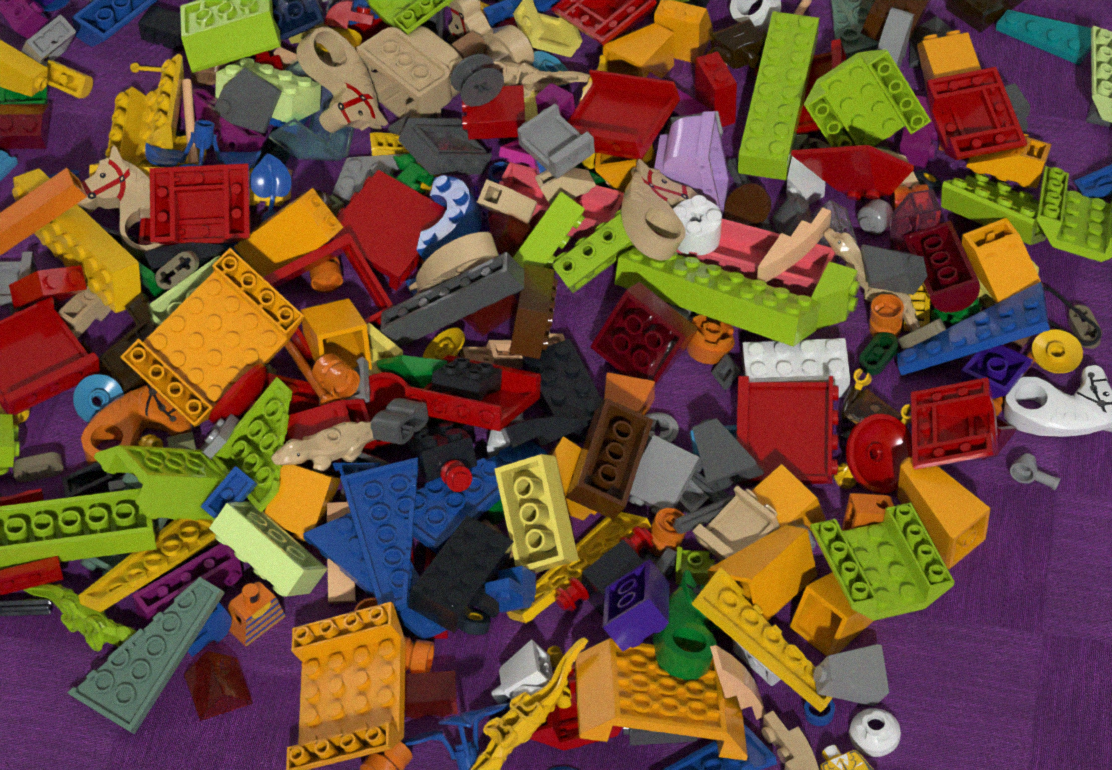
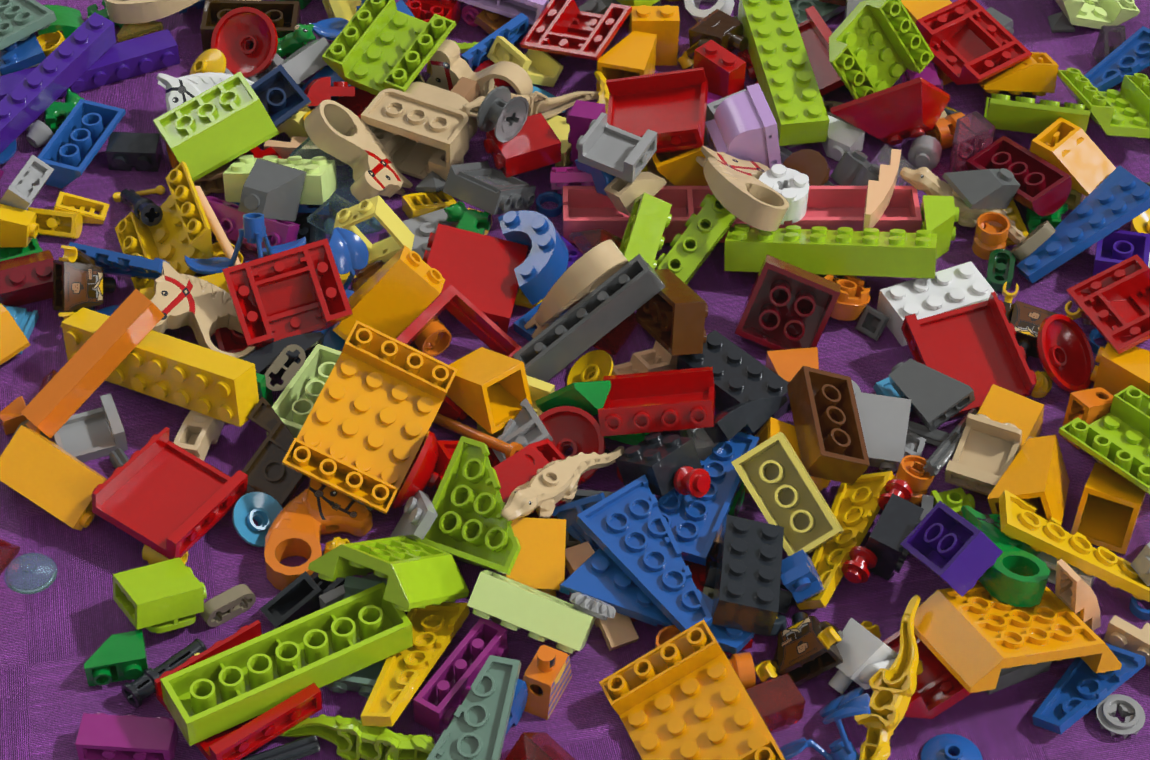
camera: 25 degrees left, 5 degrees down
red brick [9,265,87,309] -> none
olive slope [167,432,196,450] -> none
blue slope [201,466,258,519] -> none
orange wheel [312,354,360,400] -> none
dark grey brick [371,398,429,444] -> none
black brick [431,358,502,401] -> none
tan slope [477,179,538,225] -> none
none -> torso [53,245,116,328]
none -> yellow slope [54,191,110,224]
none -> blue wing [68,242,169,280]
none -> black pin [120,188,163,226]
none -> light yellow window [333,195,415,266]
none -> light grey gear [569,592,616,620]
none -> torso [755,612,843,687]

